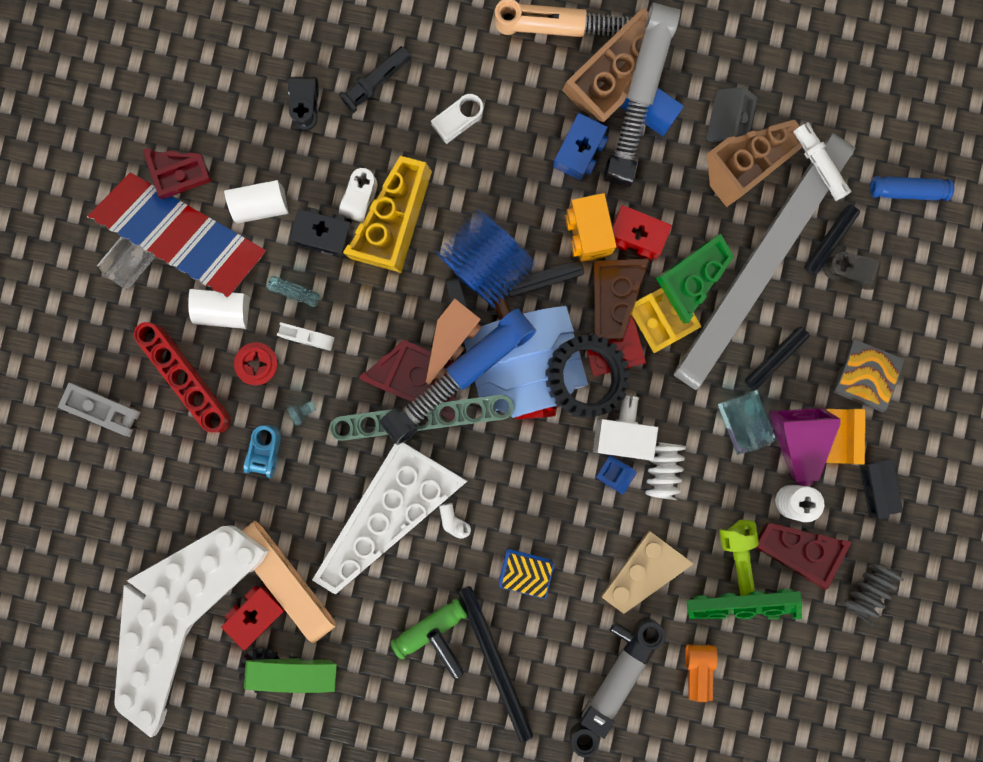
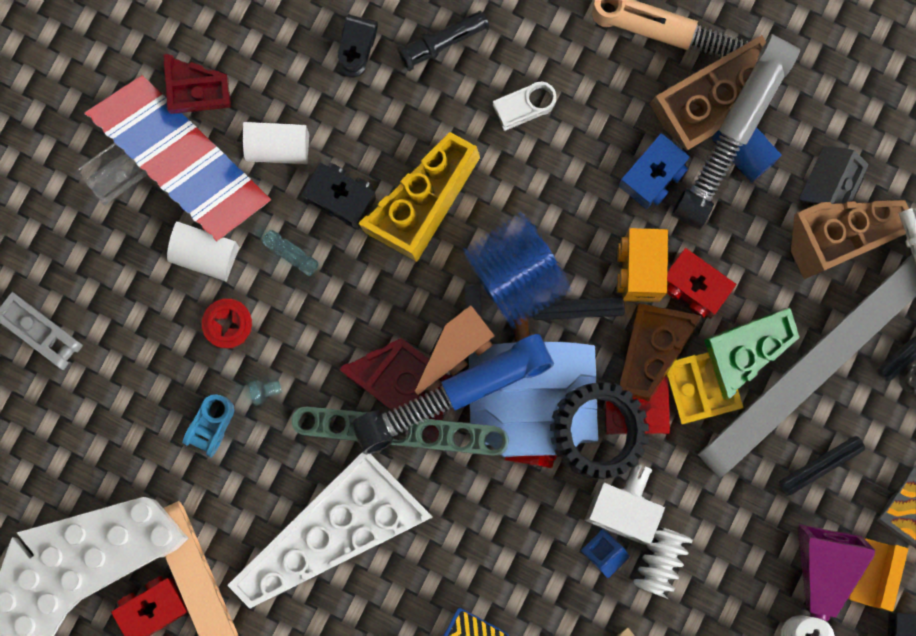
camera: 10 degrees right, 5 degrees down
red beam [134,322,231,433] -> none
white piece [277,322,334,351] -> none
white piece [339,168,378,223] -> none
white arm [439,503,471,539] -> none
clear light blue brick [718,390,776,455] -> none

